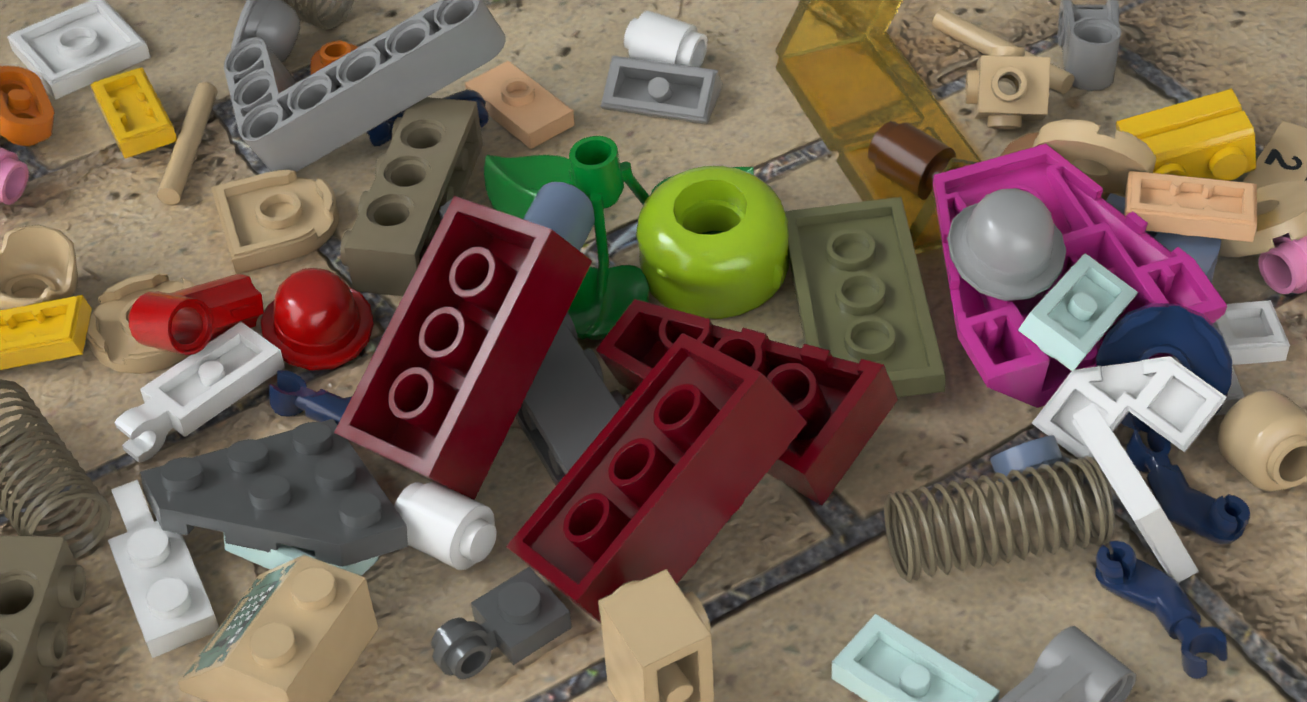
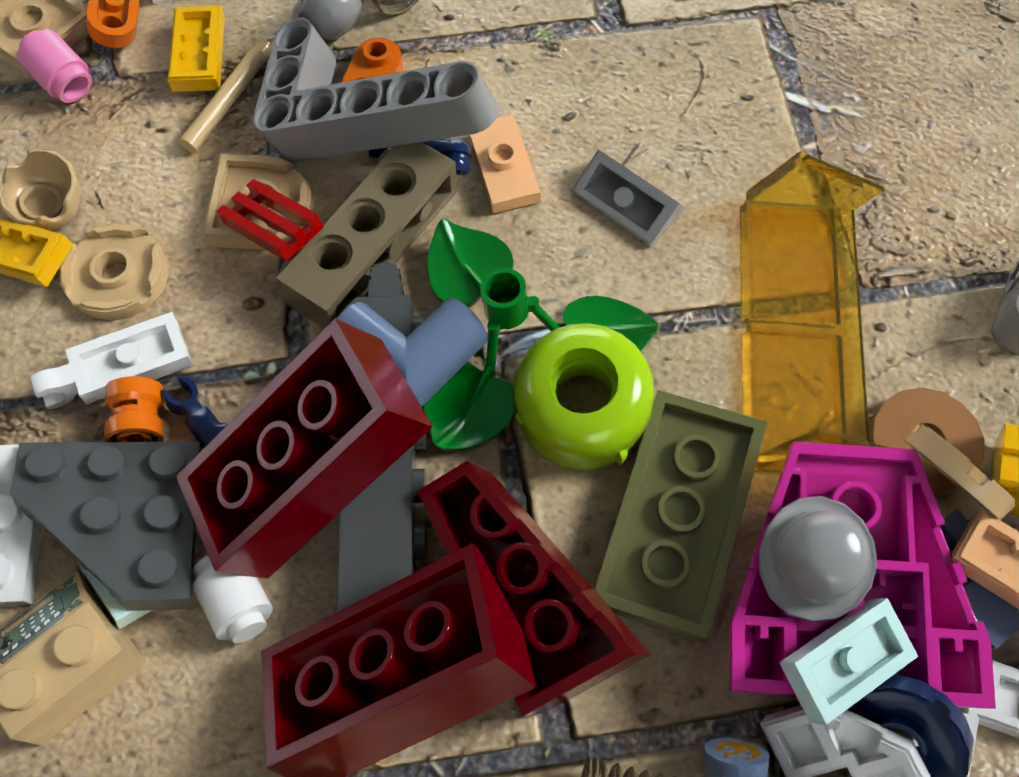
camera: 20 degrees right, 20 degrees up
red piece [129,274,264,355] -> none
red hat [260,268,374,371] -> none
dark grey plate [431,567,572,679] -> none
white brick [624,10,707,68] -> none
reddish brown brick [868,121,957,200] -> none
tan bar [932,9,1074,94] -> none
tan brick [965,46,1051,129] -> none
none -> orange wheel [104,376,164,442]
none -> red tile [216,179,324,262]

